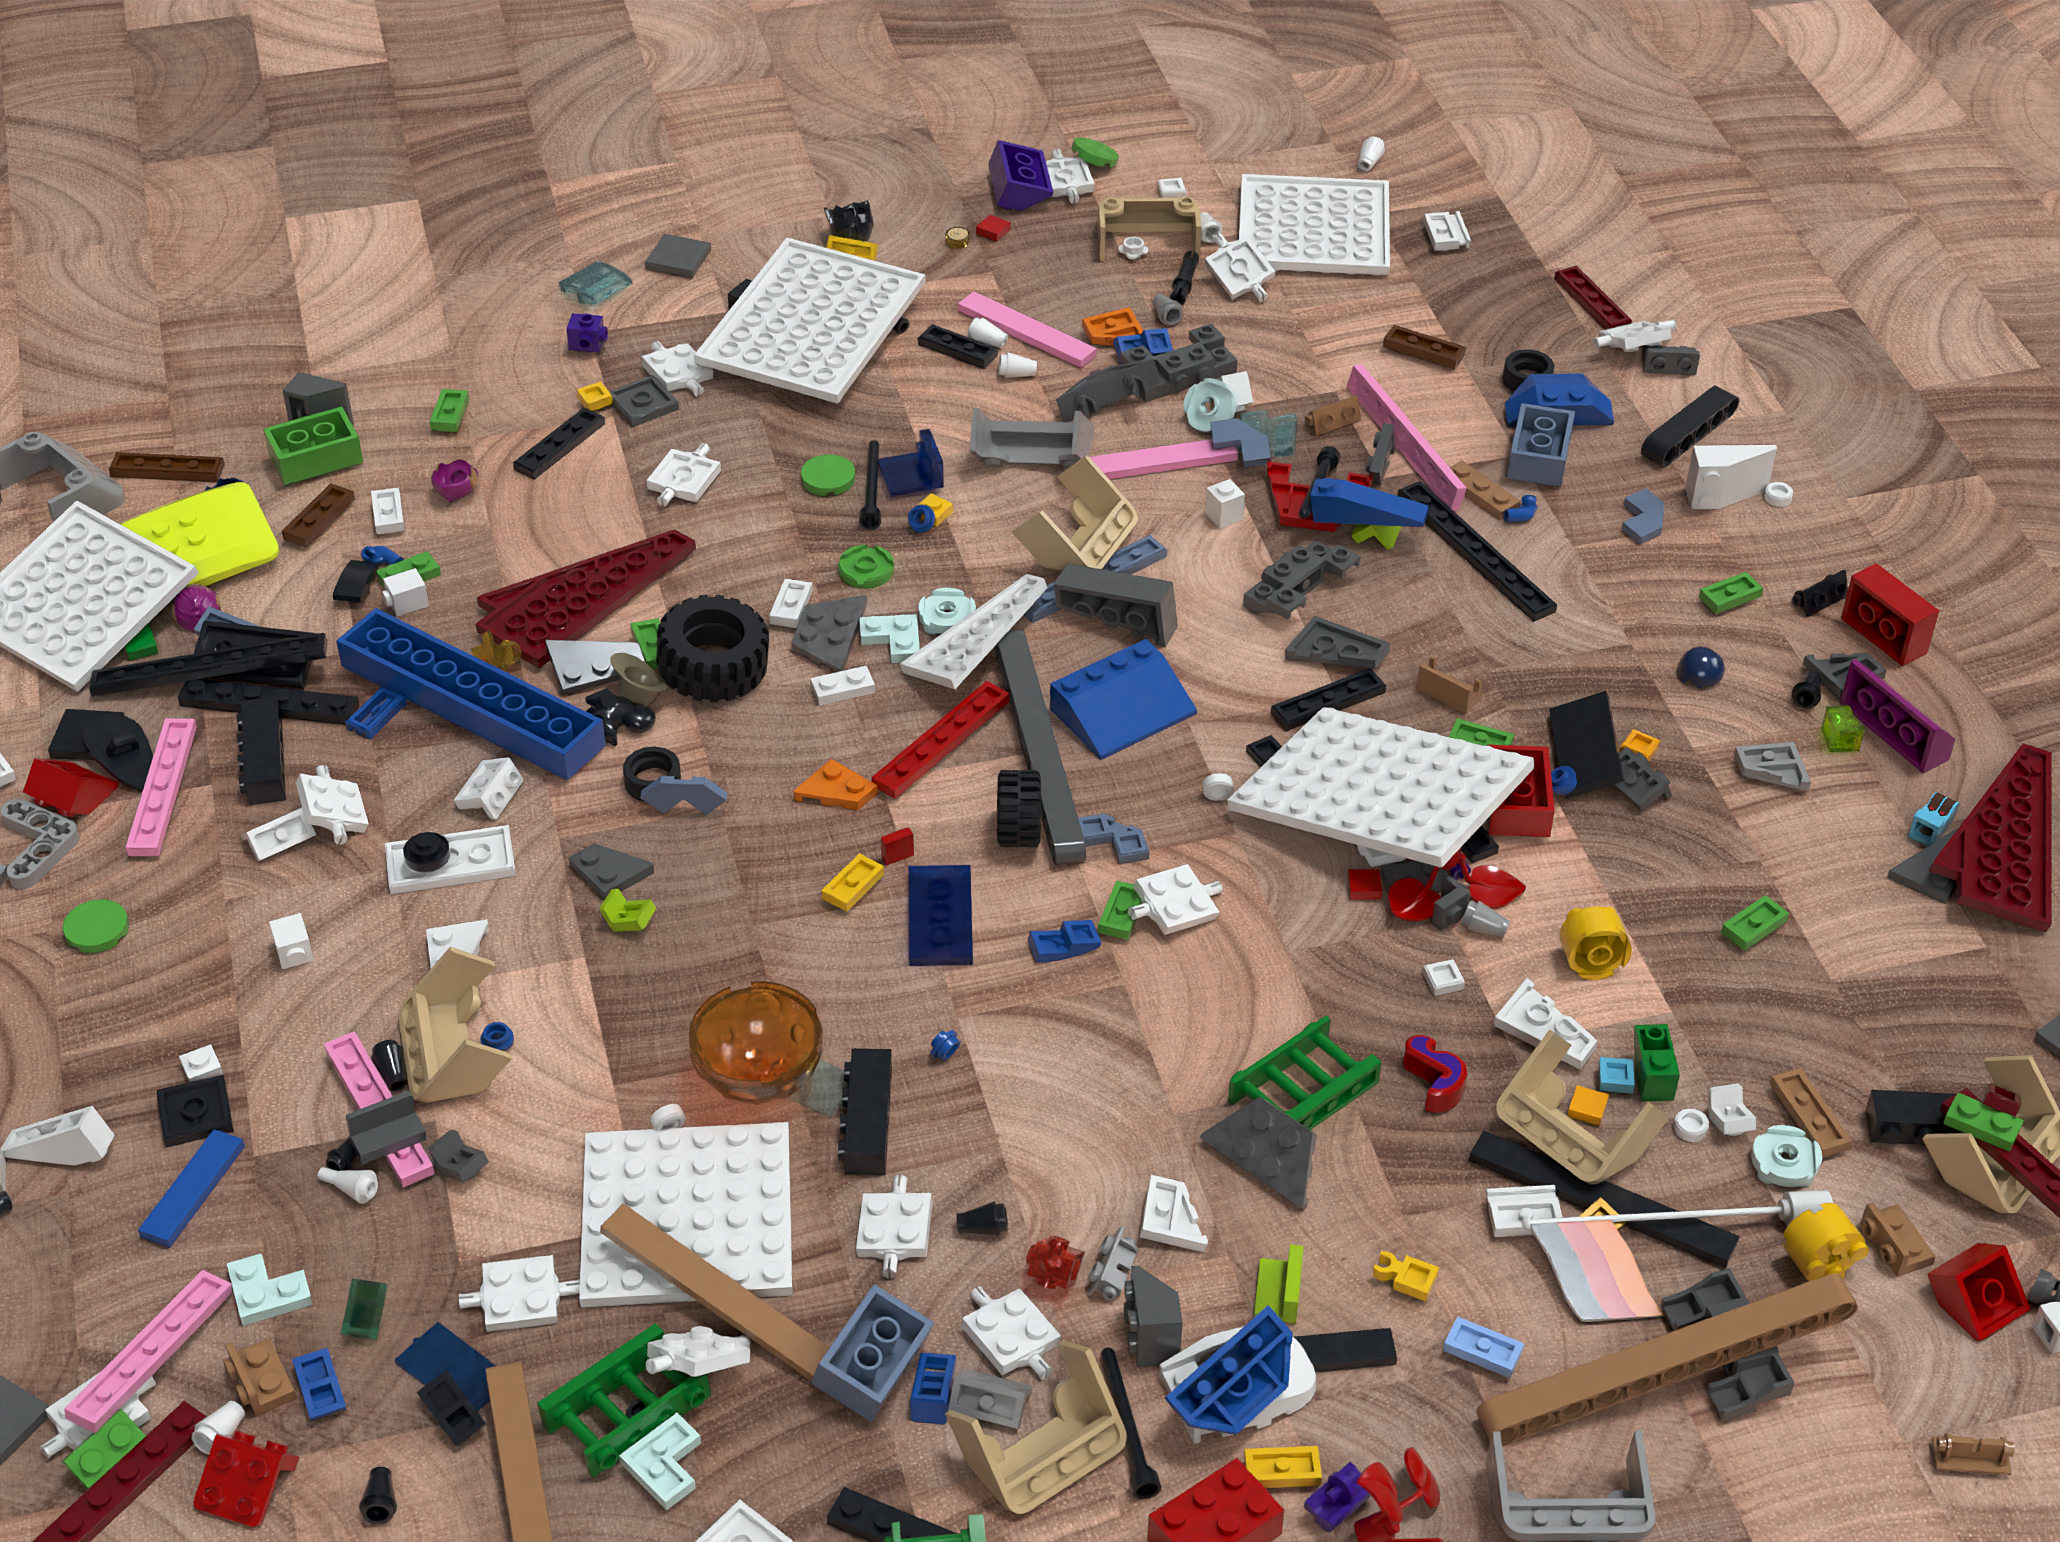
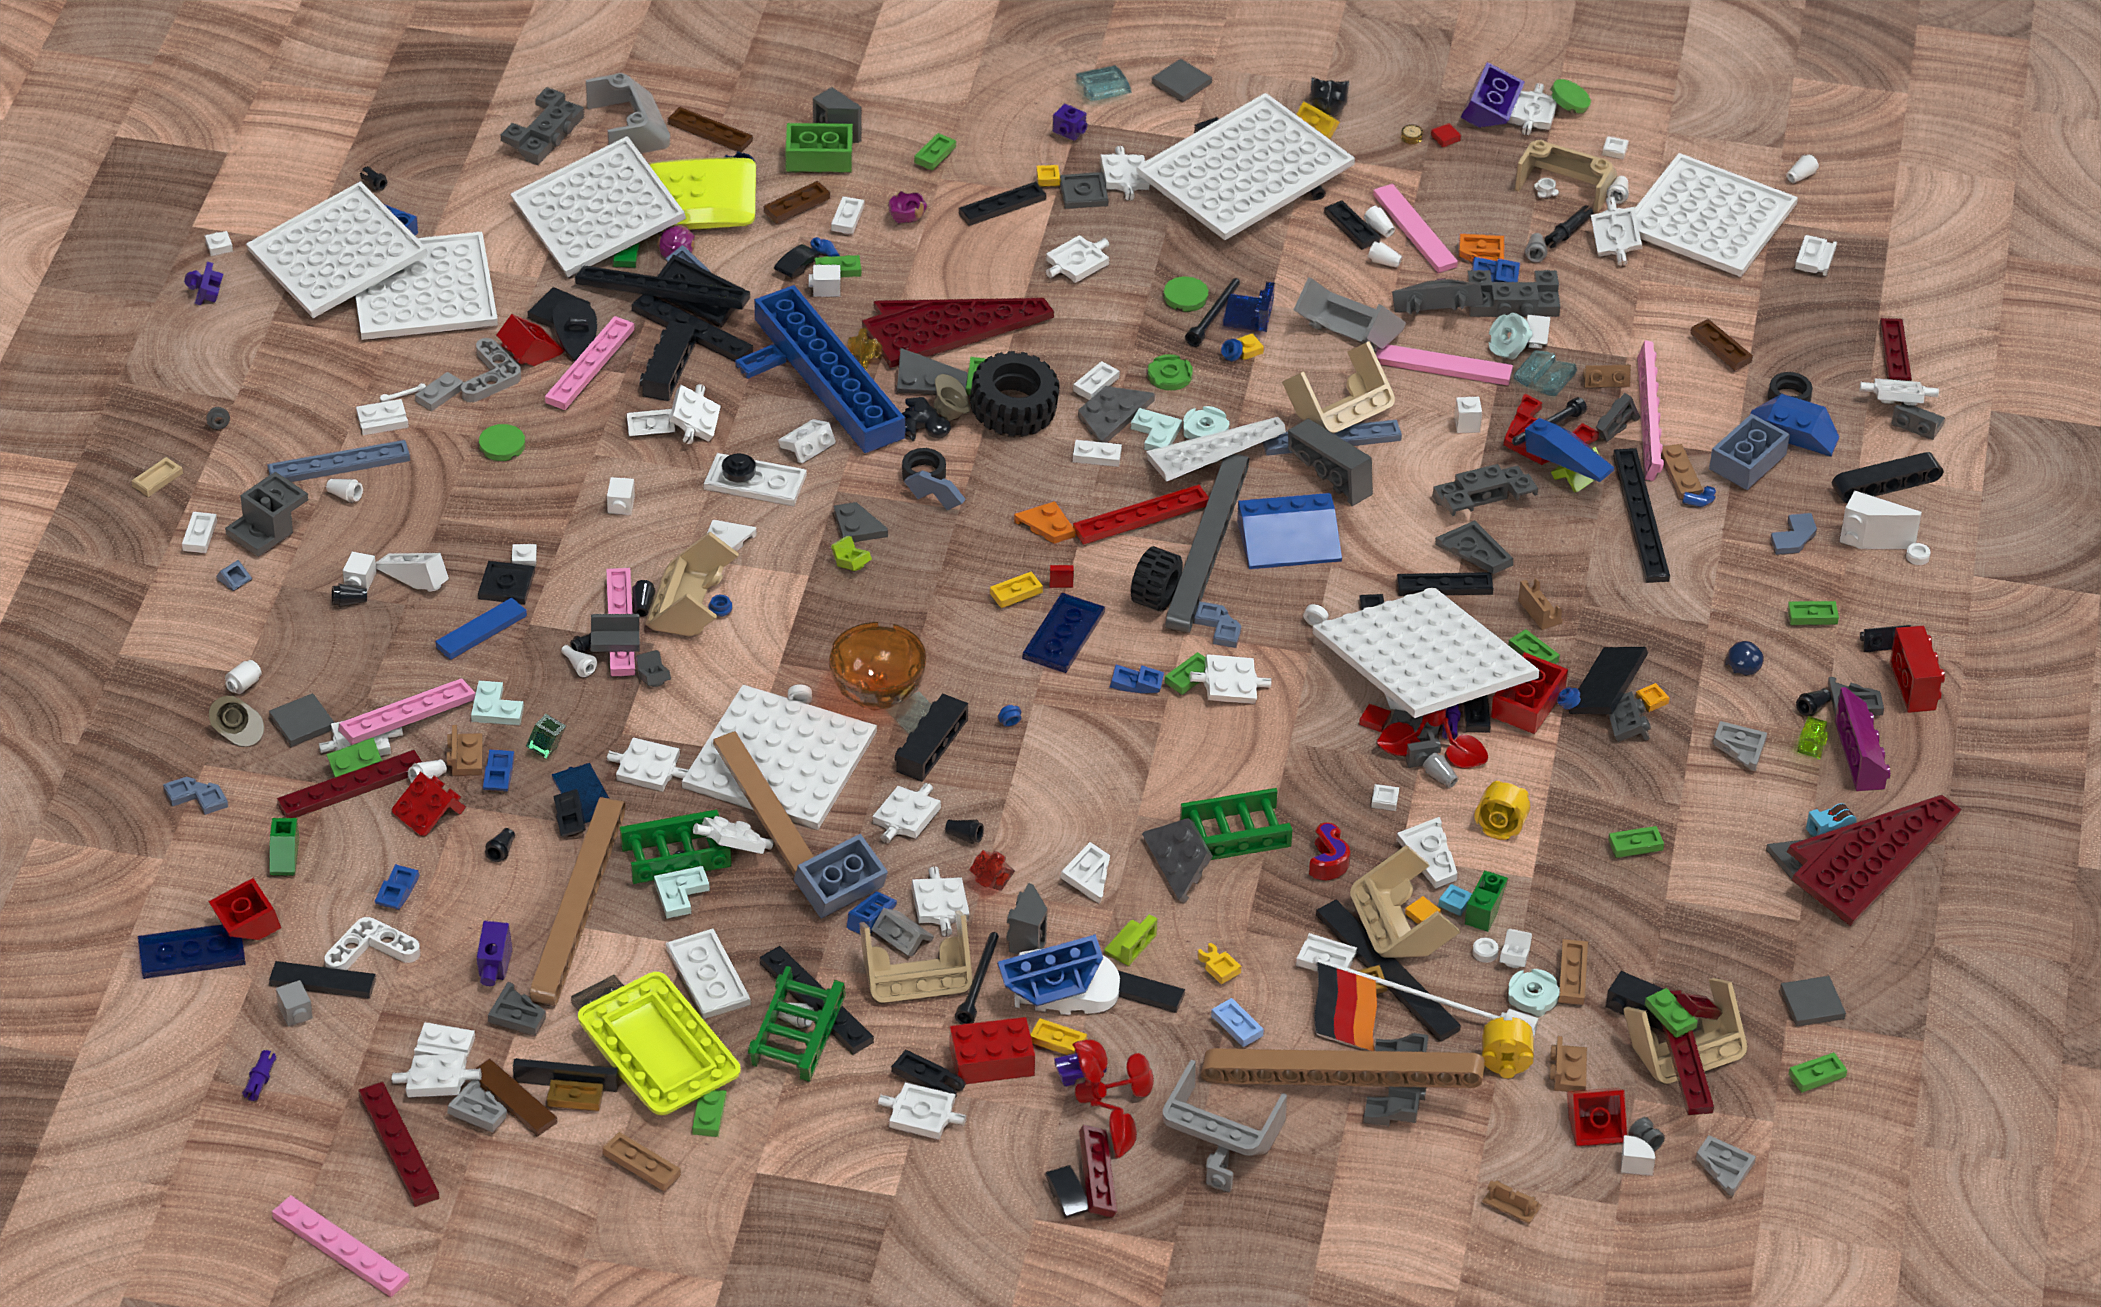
camera: 25 degrees right, 0 degrees up
light grey hinge [1087,1226,1138,1301] -> none
sand blue tile [1210,418,1271,467] -> none

